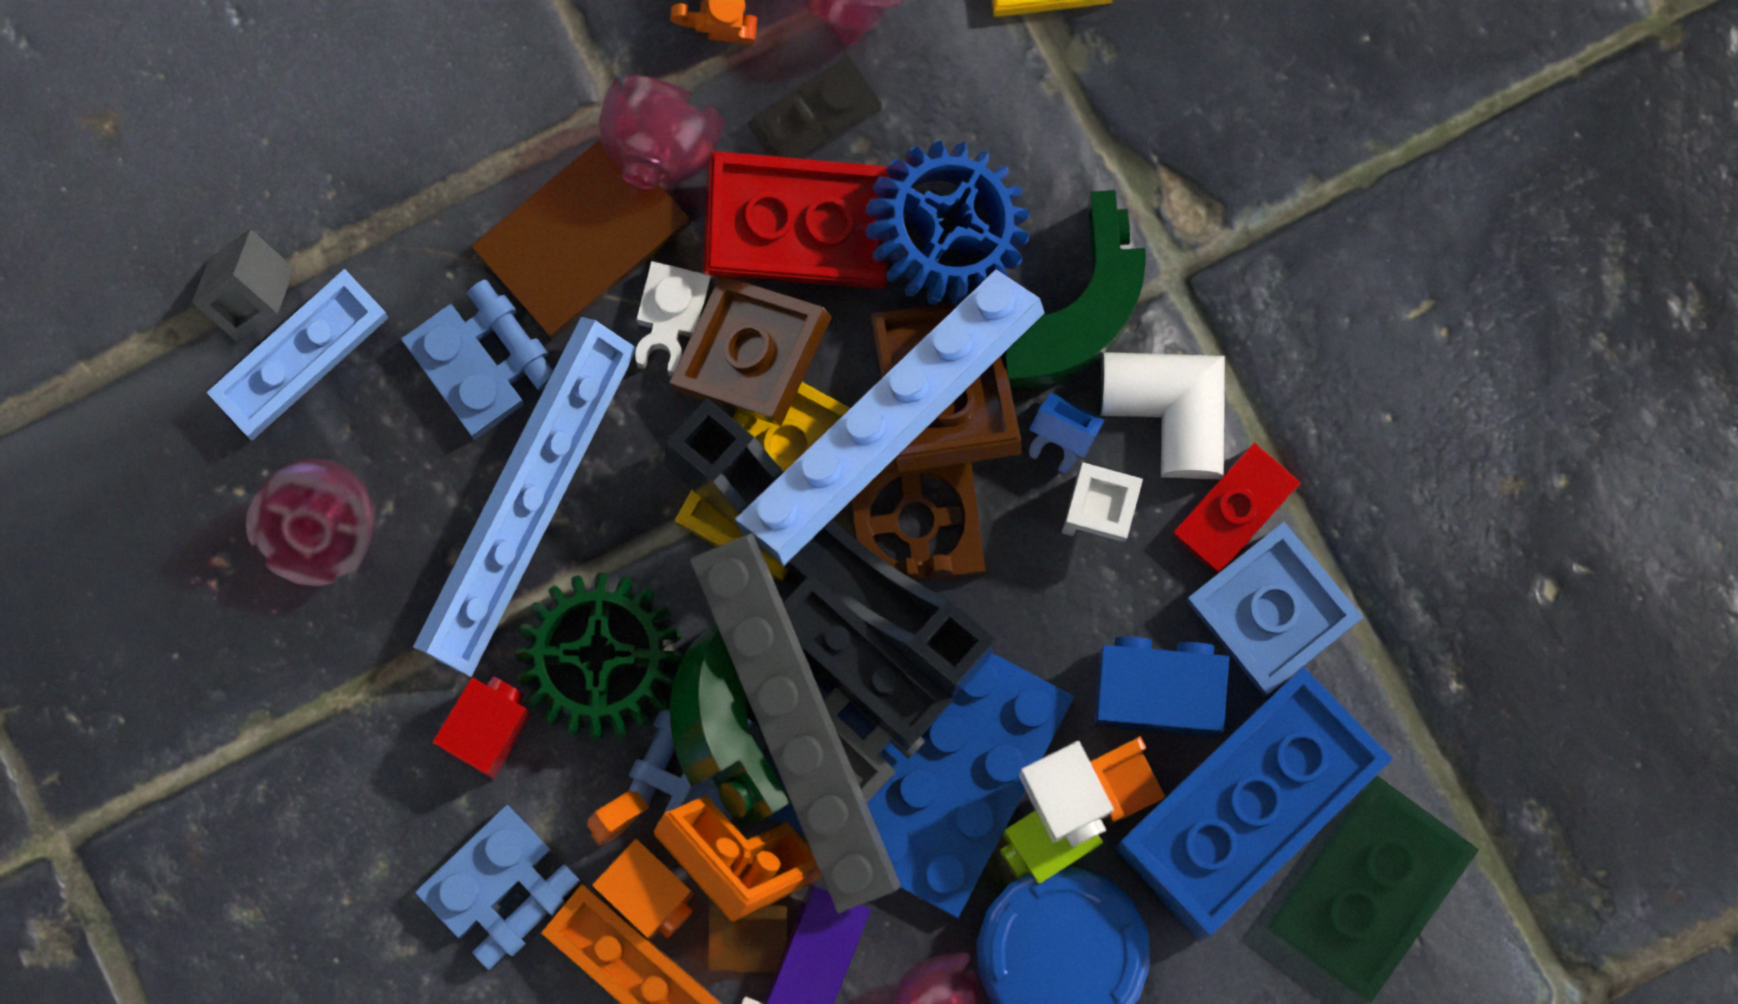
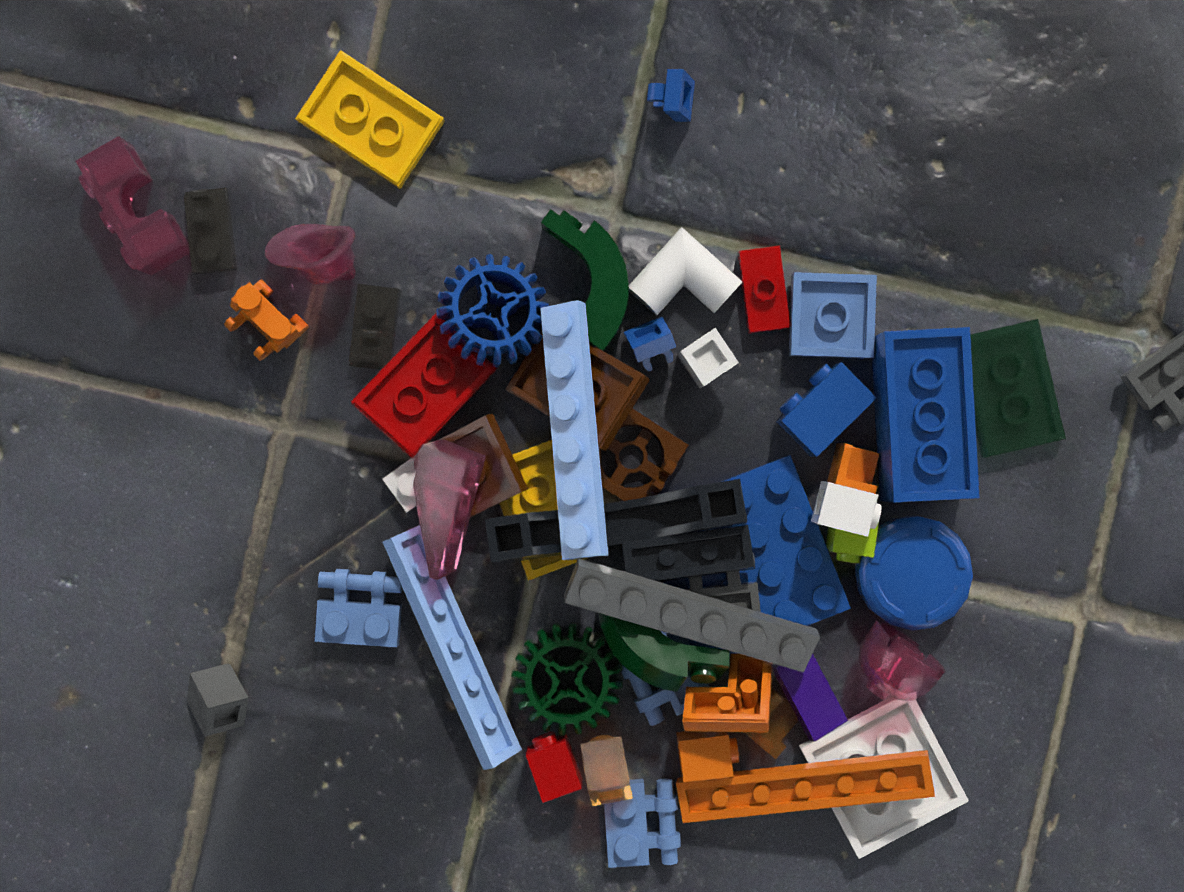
camera: 45 degrees left, 10 degrees up
light blue plate [206,269,389,441] -> none
clear pink cylinder [246,458,376,586] -> none
reddish brown tile [471,130,690,340] -> none
orange tile [587,790,649,846] -> none
clear pink cylinder [599,75,725,189] -> none
none -> clear pink slope [413,439,486,580]
none -> clear orange brick [580,735,633,806]
none -> blue tile [647,69,695,122]

